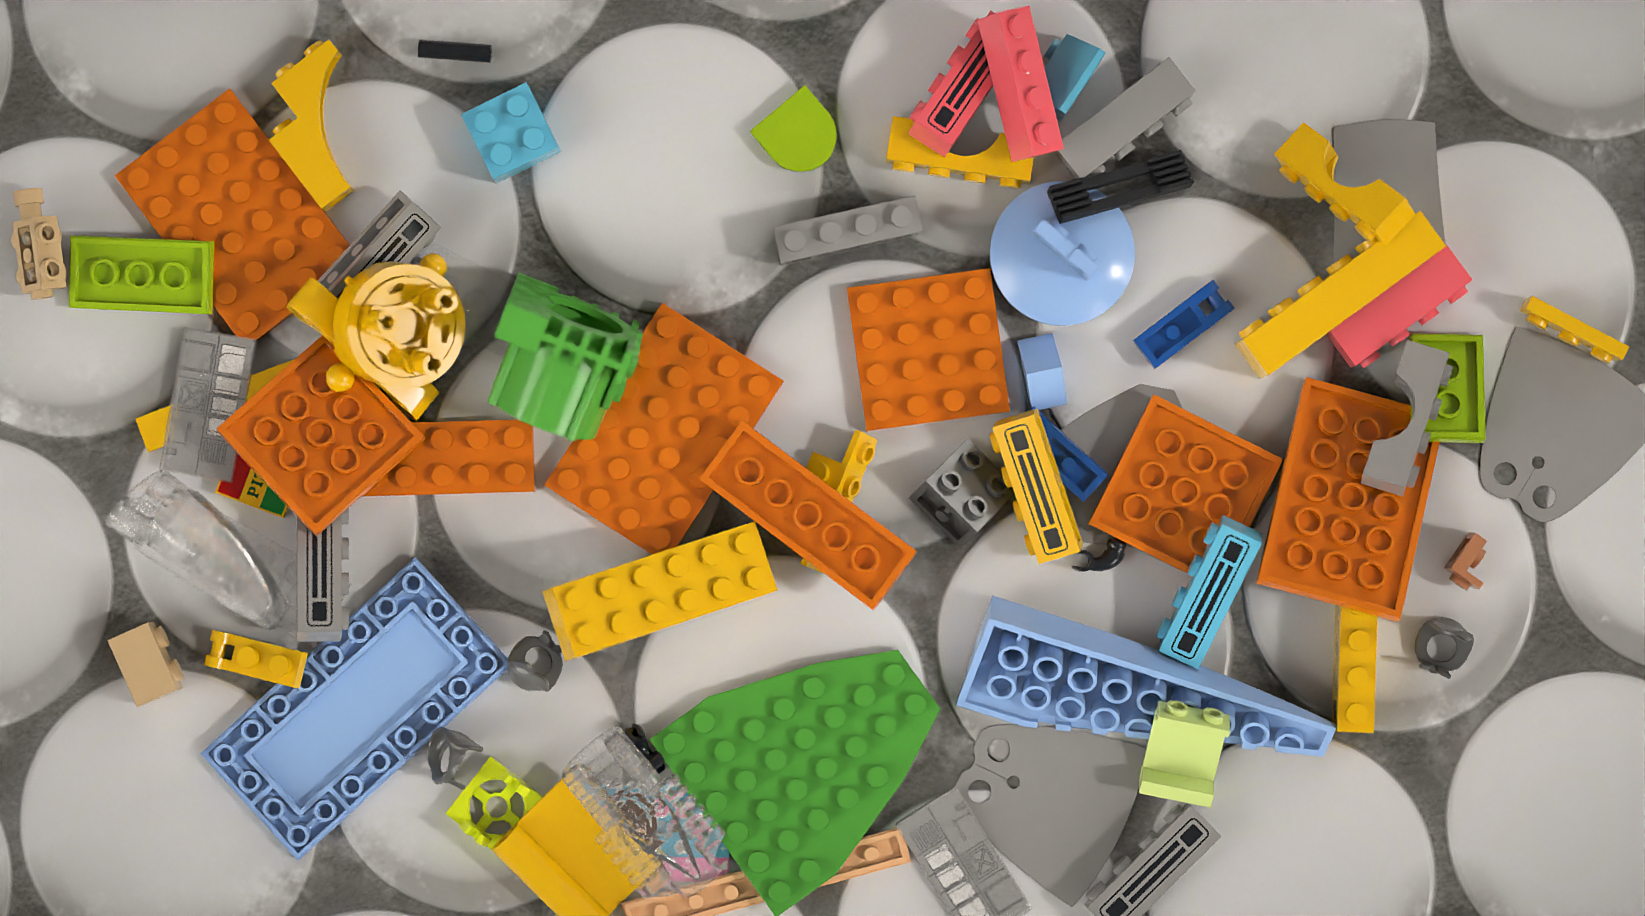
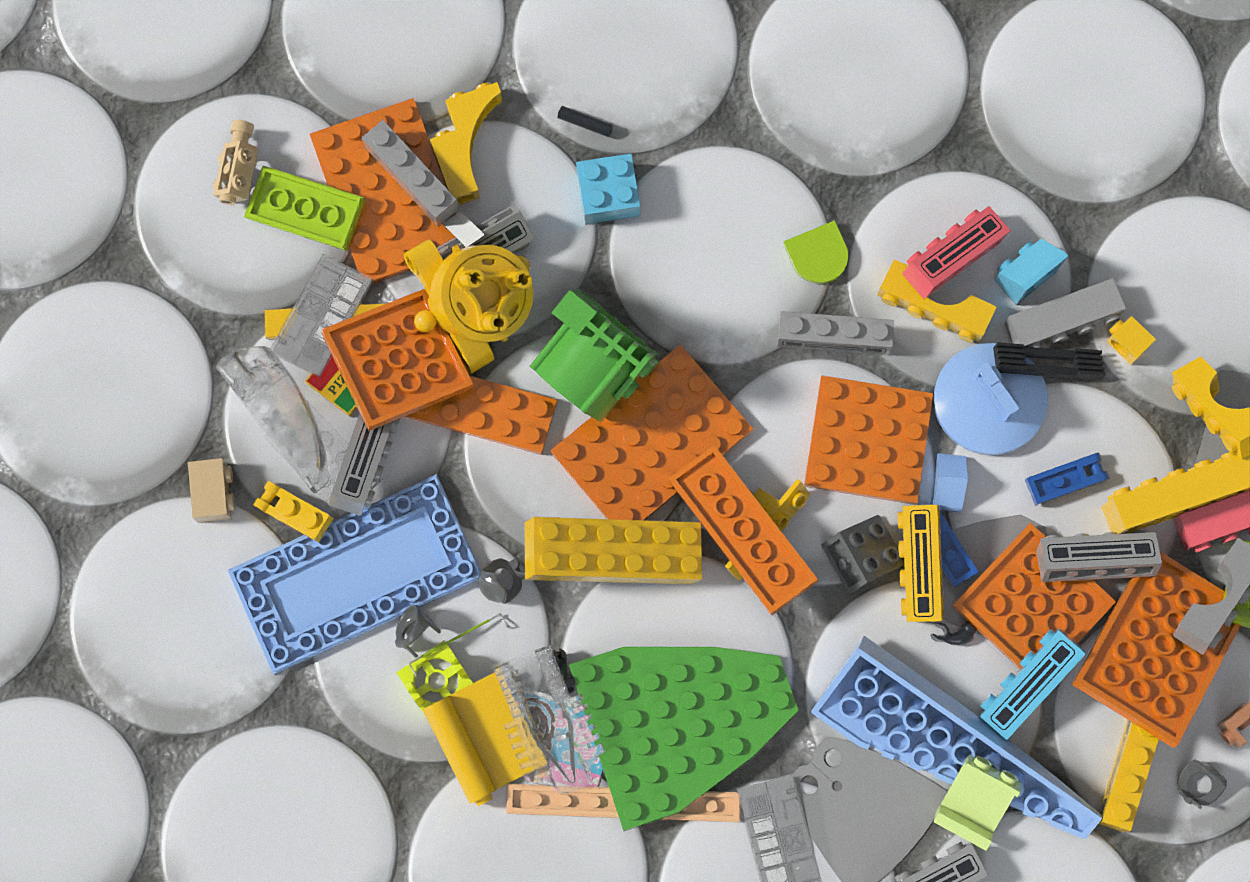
camera: 20 degrees right, 10 degrees down
coral brick [977,6,1064,162] -> none
none -> light grey brick [362,120,459,227]
none -> lime piece [409,614,509,678]
none -> white sticker [443,212,484,247]
none -> light grey brick [1036,530,1162,582]
none -> yellow brick [1107,316,1156,365]

